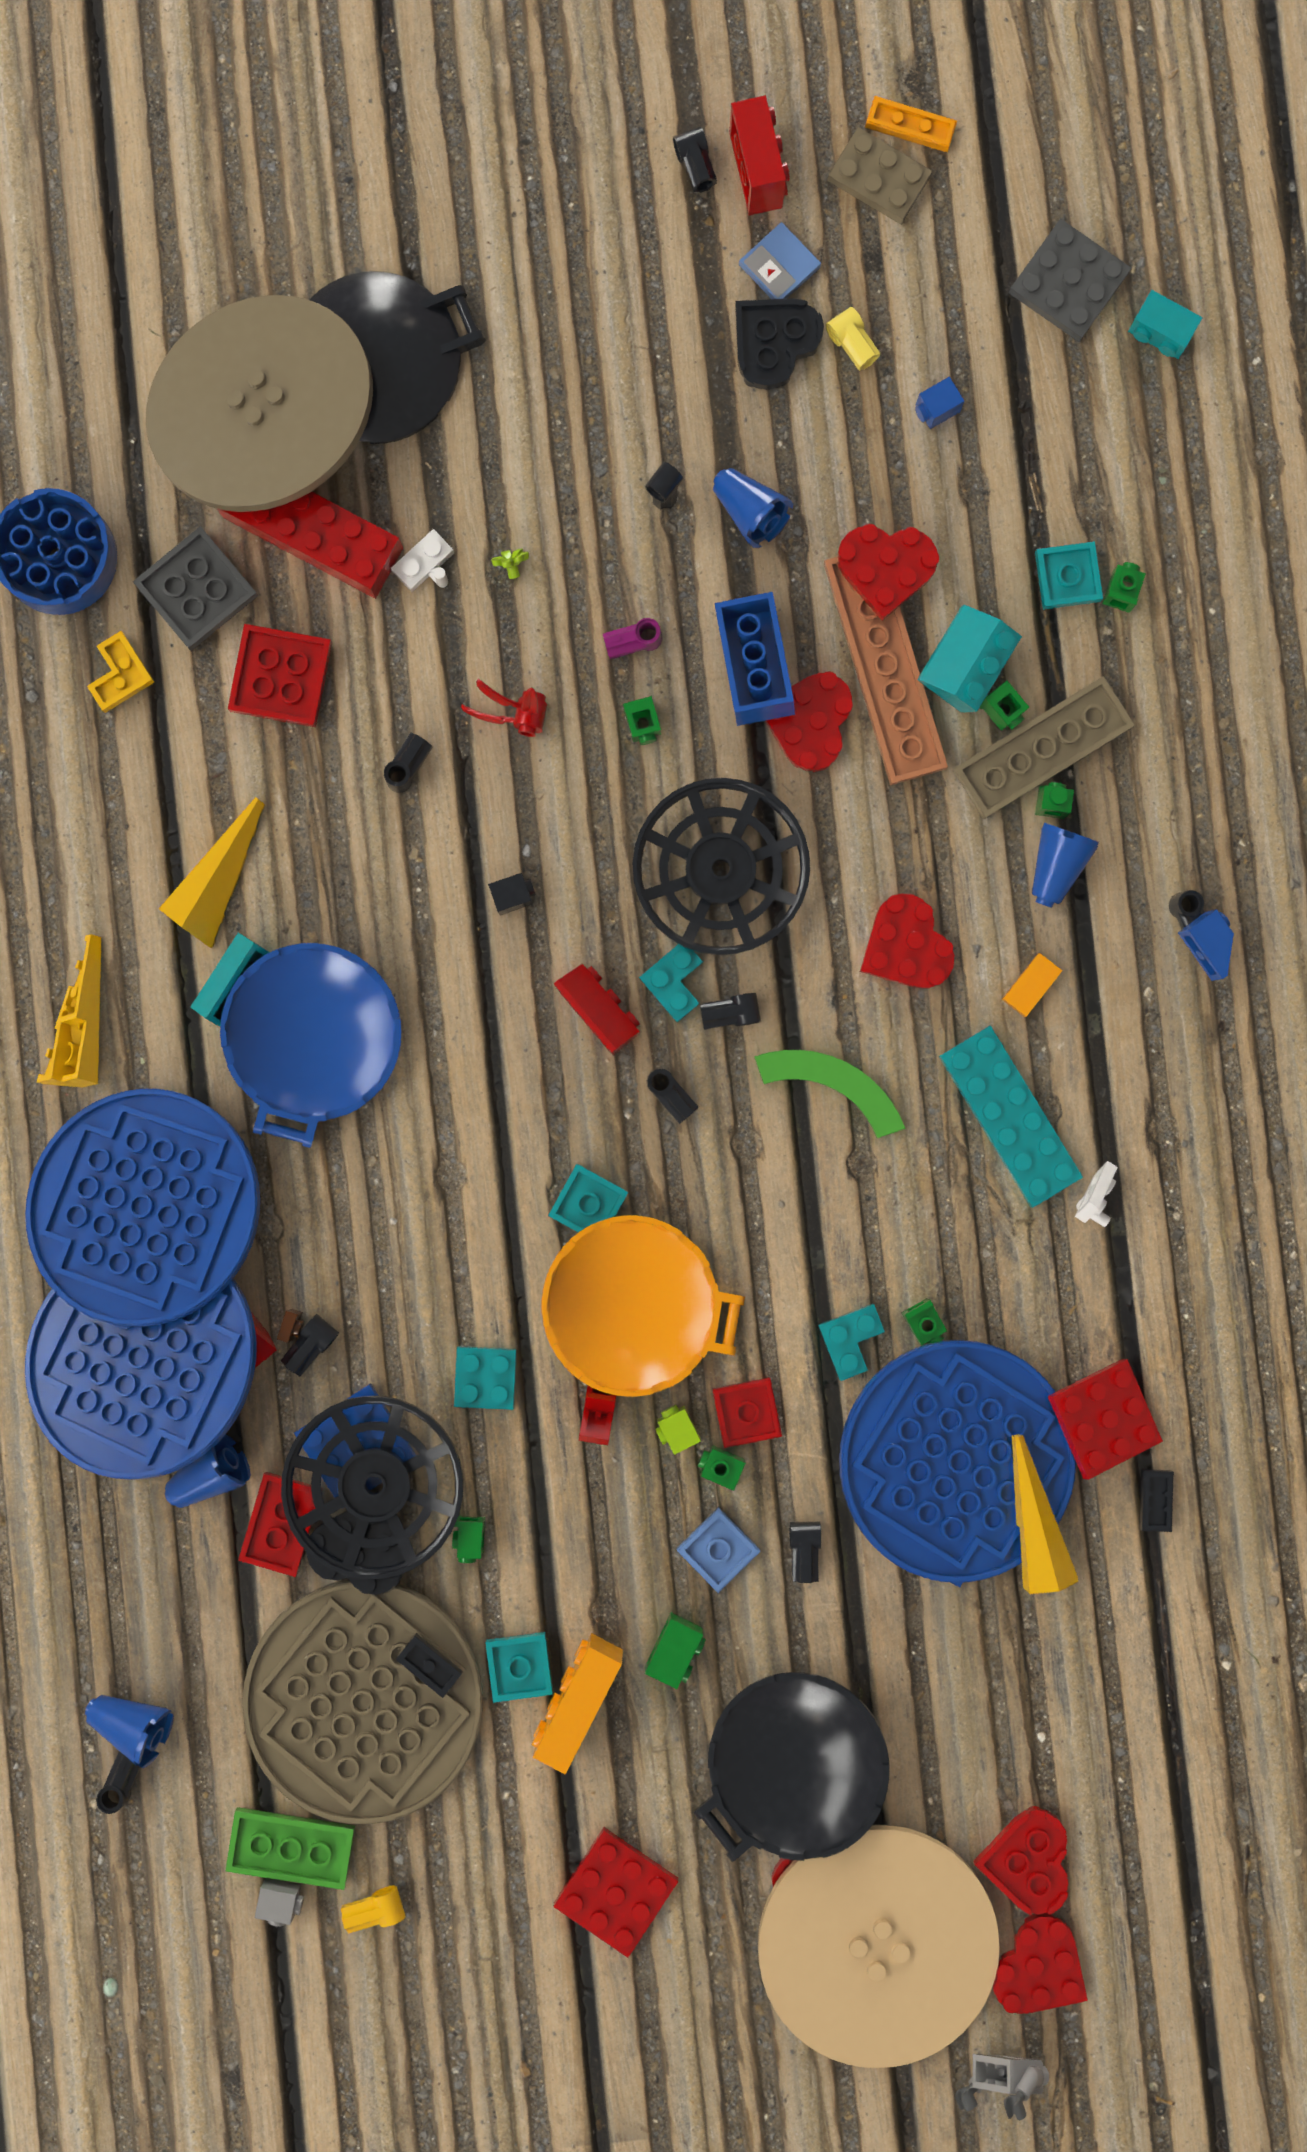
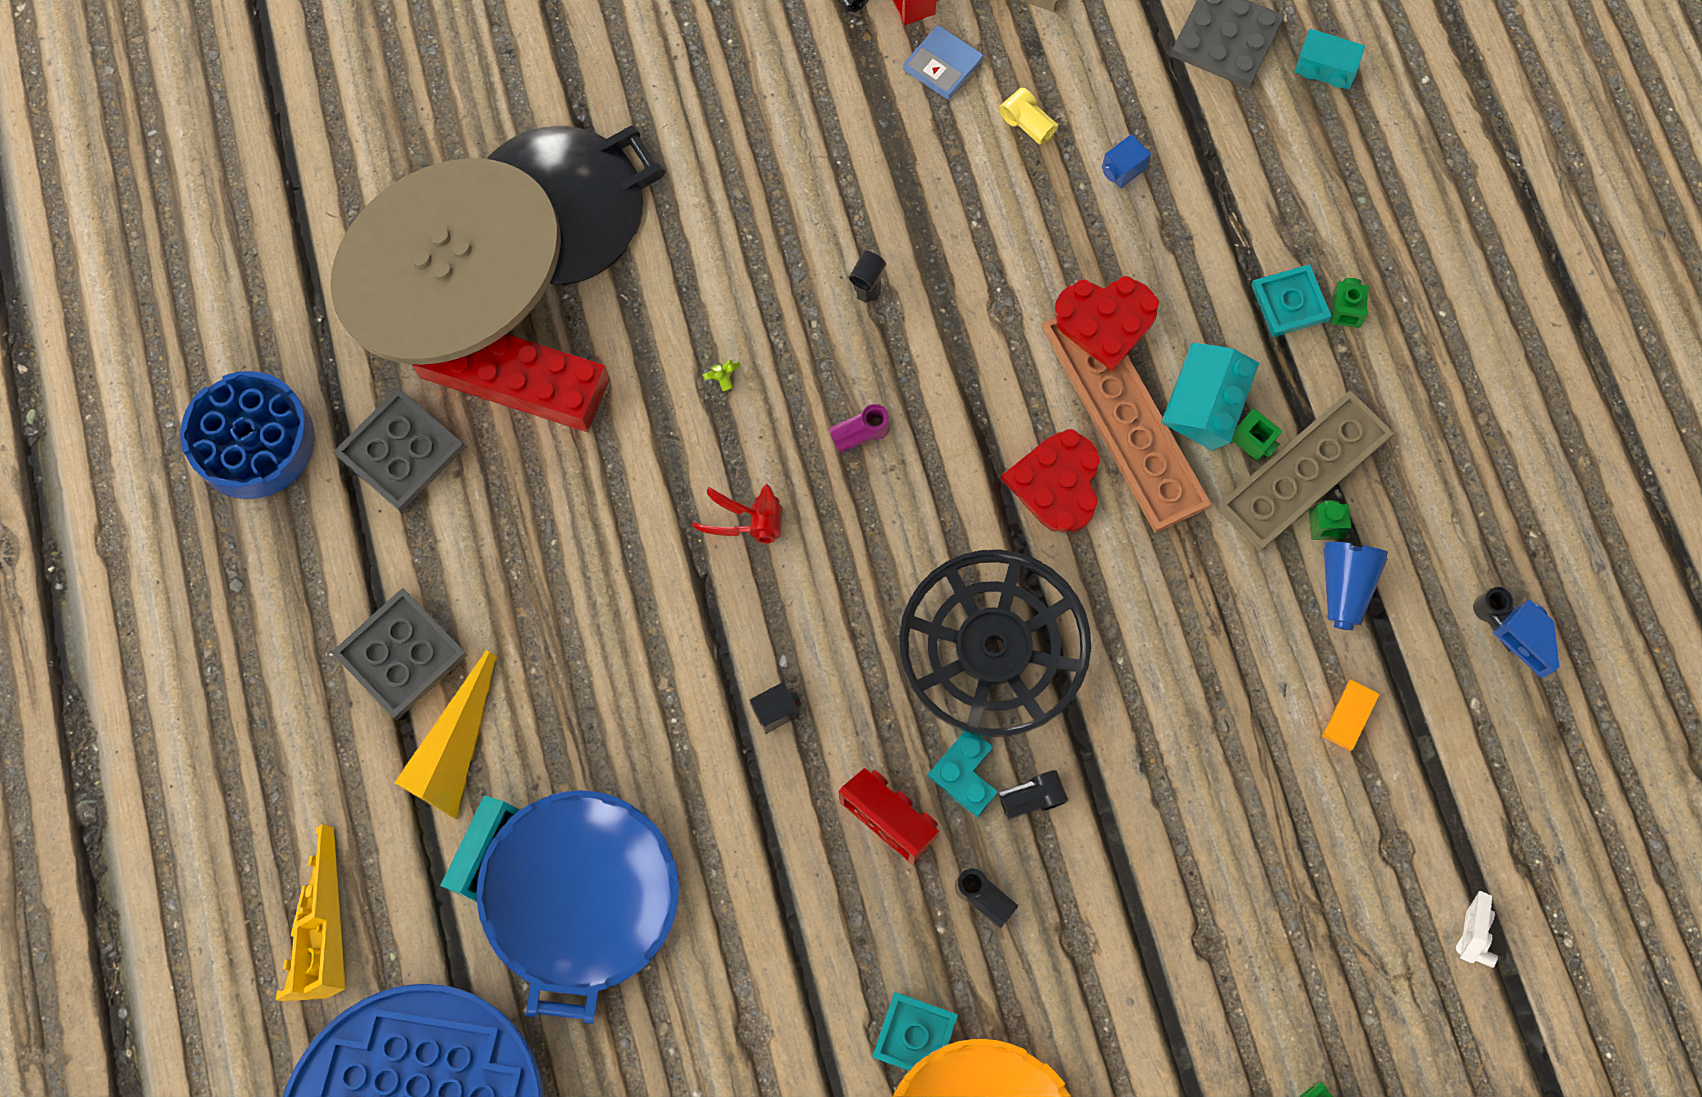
camera: 10 degrees left, 15 degrees down
yellow plate [87,631,154,713] -> none
red plate [228,624,332,728] -> none
black piece [384,733,433,793] -> none
white plate [391,529,454,592] -> none
green brick [623,696,661,745] -> none
blue cone [713,468,793,548] -> none
blue brick [714,592,795,726] -> none
black plate [735,298,824,390] -> none
bright green tile [754,1050,906,1138] -> none
red plate [859,893,955,989] -> none
teal plate [939,1025,1083,1208] -> none
none -> dark grey plate [331,588,468,721]

